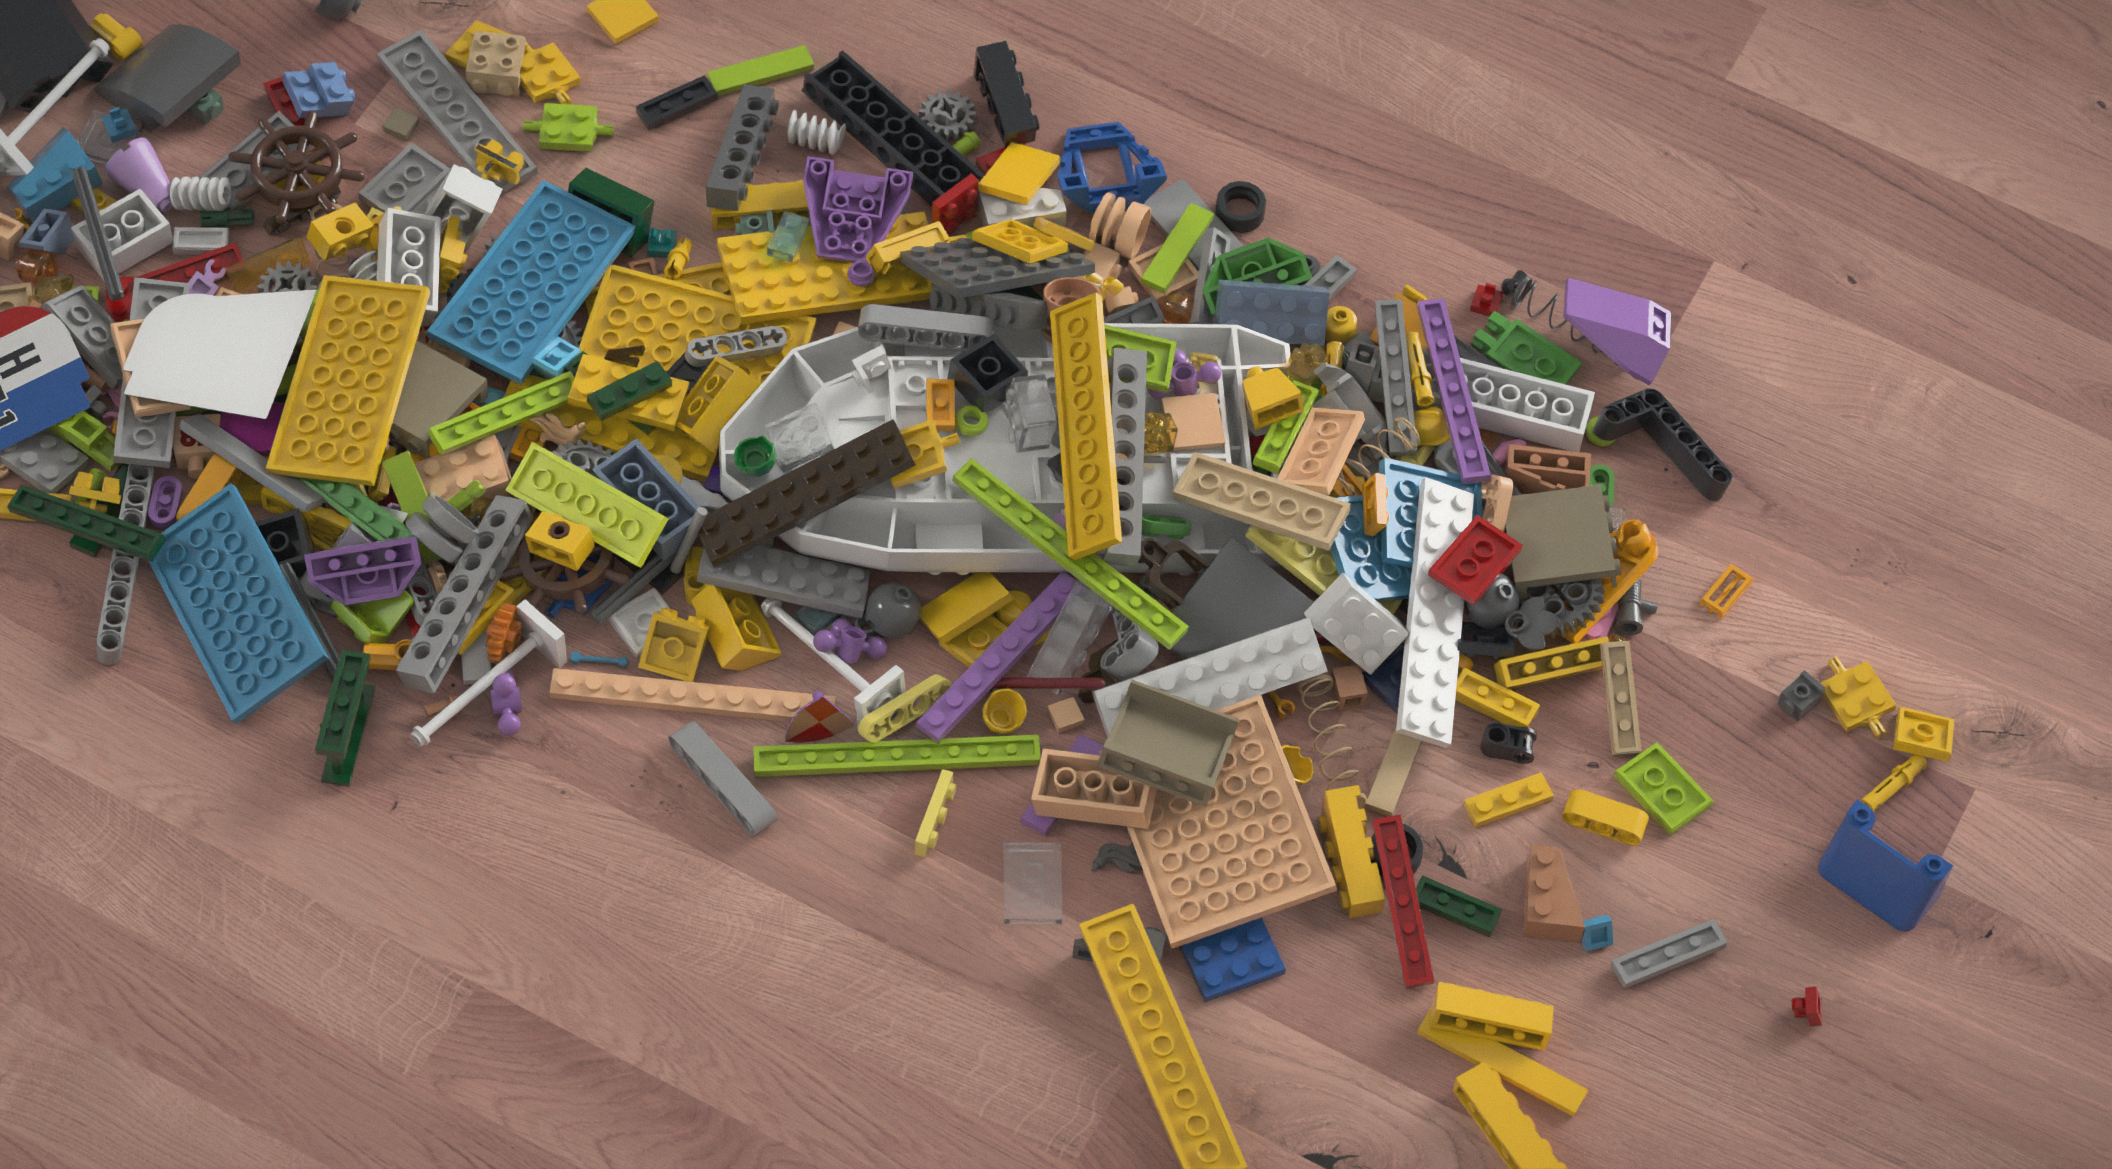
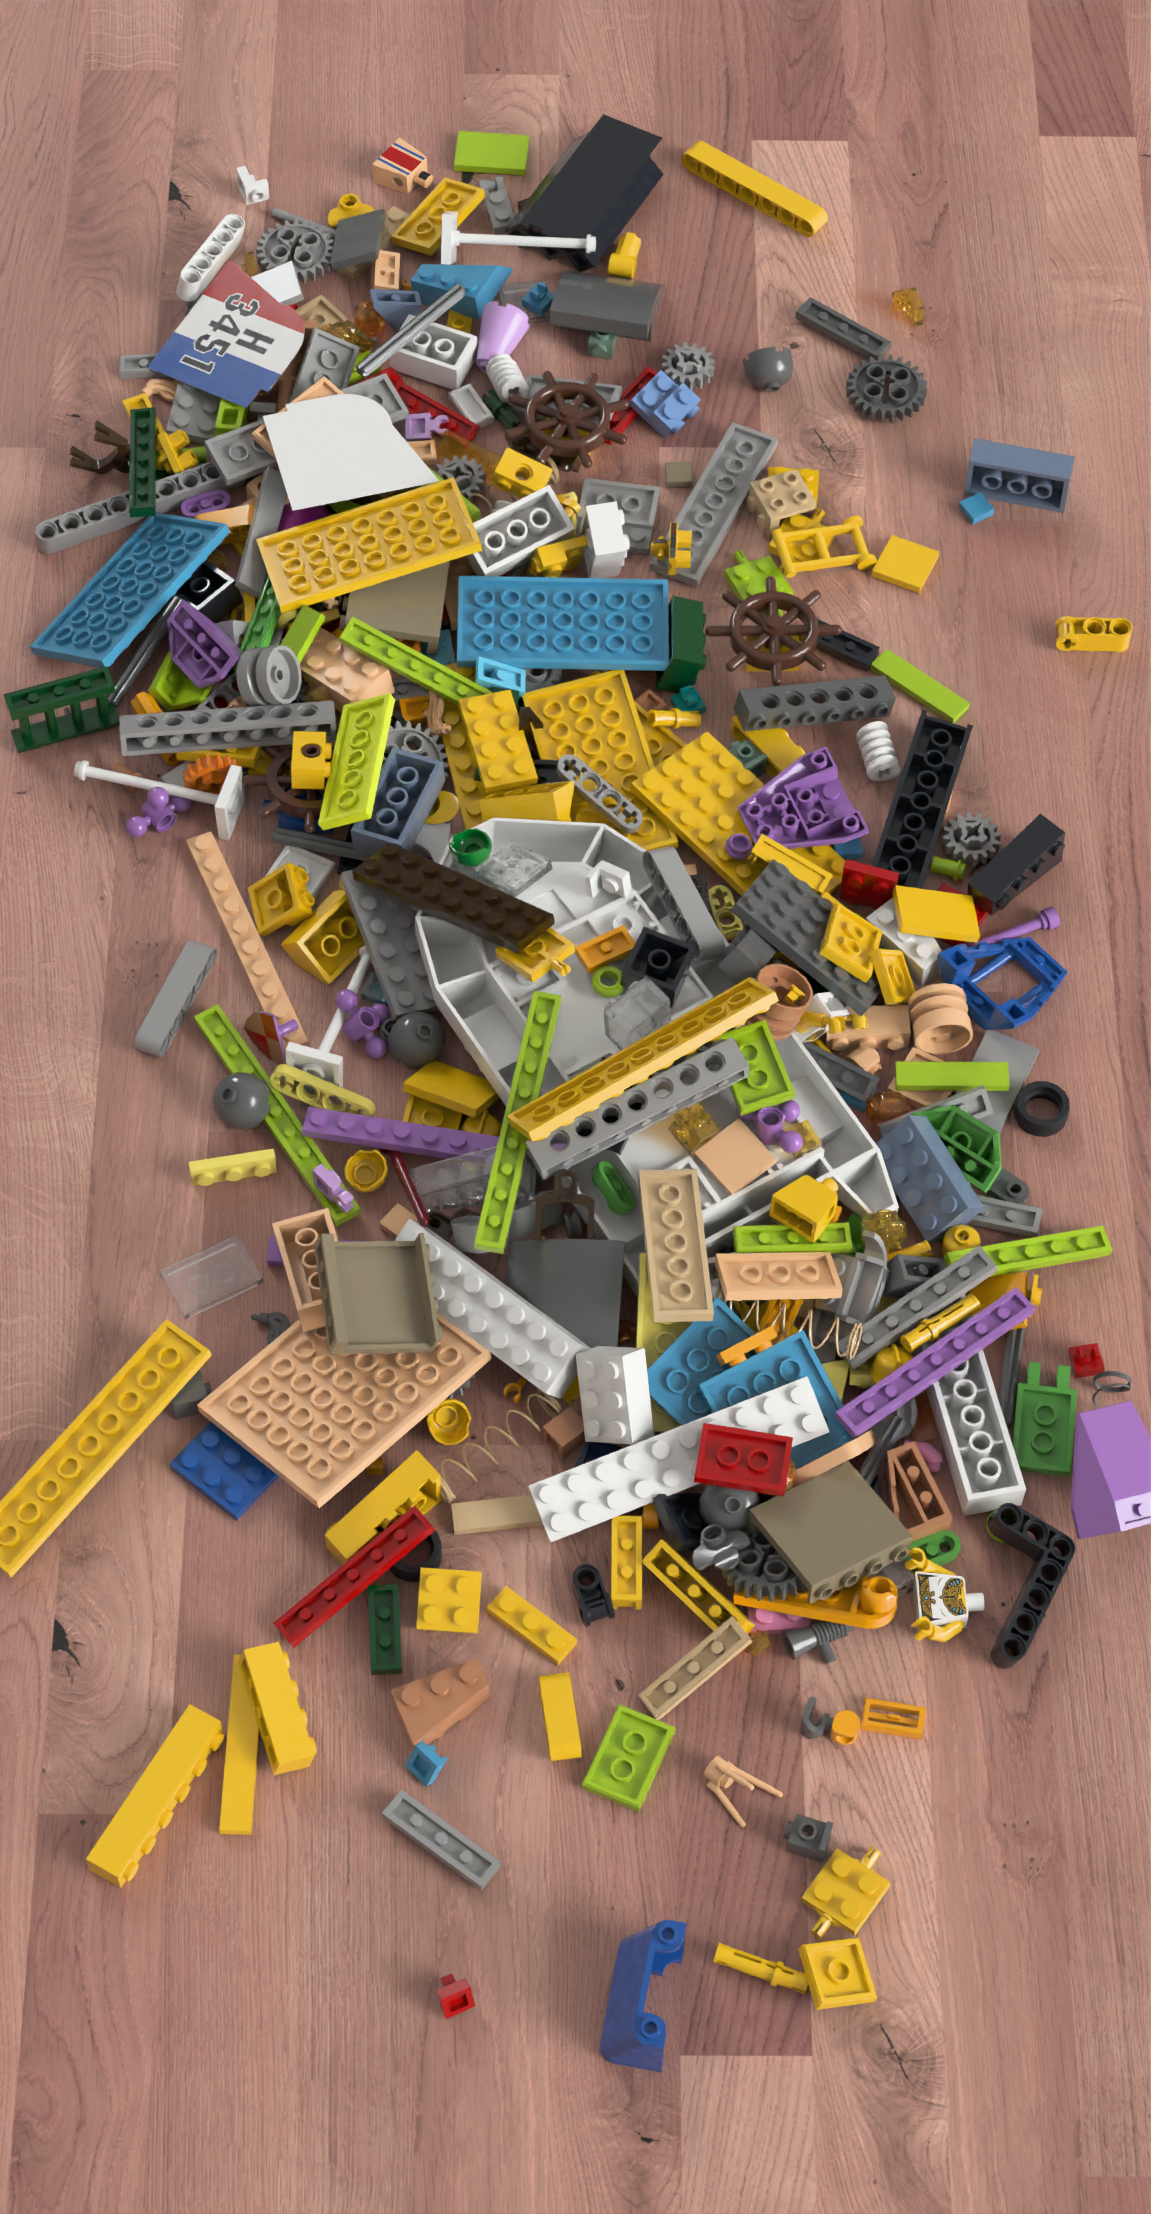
camera: 65 degrees right, 0 degrees up
lime axle [447,480,485,512] -> none
dark azure hinge [570,651,629,667] -> none
dark green plate [587,361,672,421] -> none
light grey bar [670,507,707,573] -> none
clear light blue plate [767,211,810,262] -> none
light grey piece [1144,453,1166,463] -> none
black arm [1501,270,1528,296] -> none
none -> dark brown piece [70,420,130,474]
none -> dark grey cylinder [213,1072,271,1130]
none -> lavender plate [313,1164,354,1213]
none -> yellow plate [416,1567,482,1633]
none -> light grey gear [661,342,715,390]
none -> light nougat plant [704,1756,783,1828]
none -> reddish brown brick [705,576,842,686]
none -> yellow piece [771,516,877,578]
none -> yellow piece [784,984,805,1005]
none -> leg [800,1697,860,1745]
none -> torso [905,1548,984,1643]
none -> lime plate [944,1225,1113,1277]
none -> medium lavender piece [966,906,1060,947]

